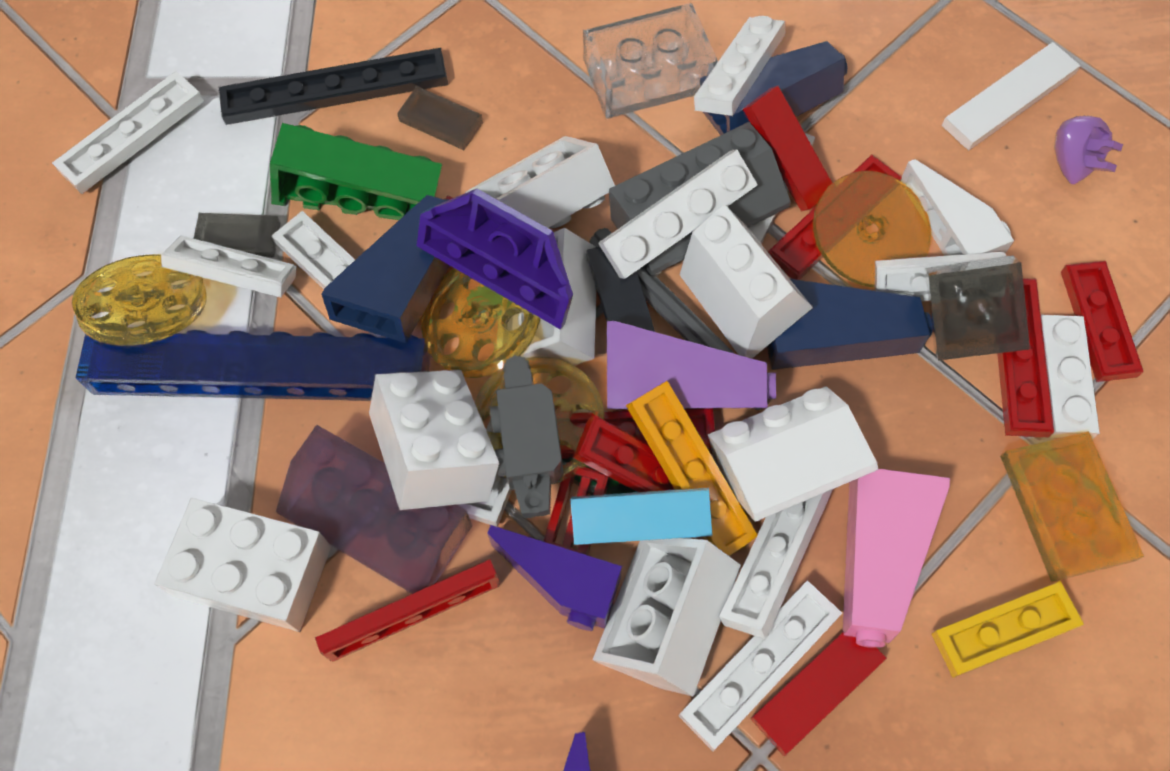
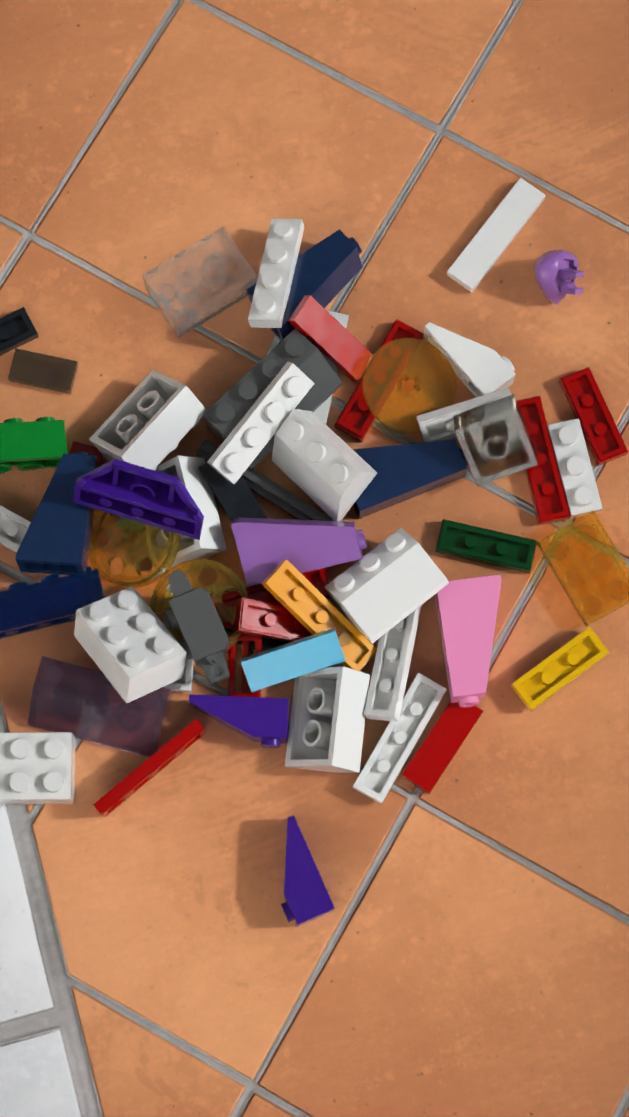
camera: 20 degrees left, 10 degrees up
none -> dark green tile [435,519,537,574]

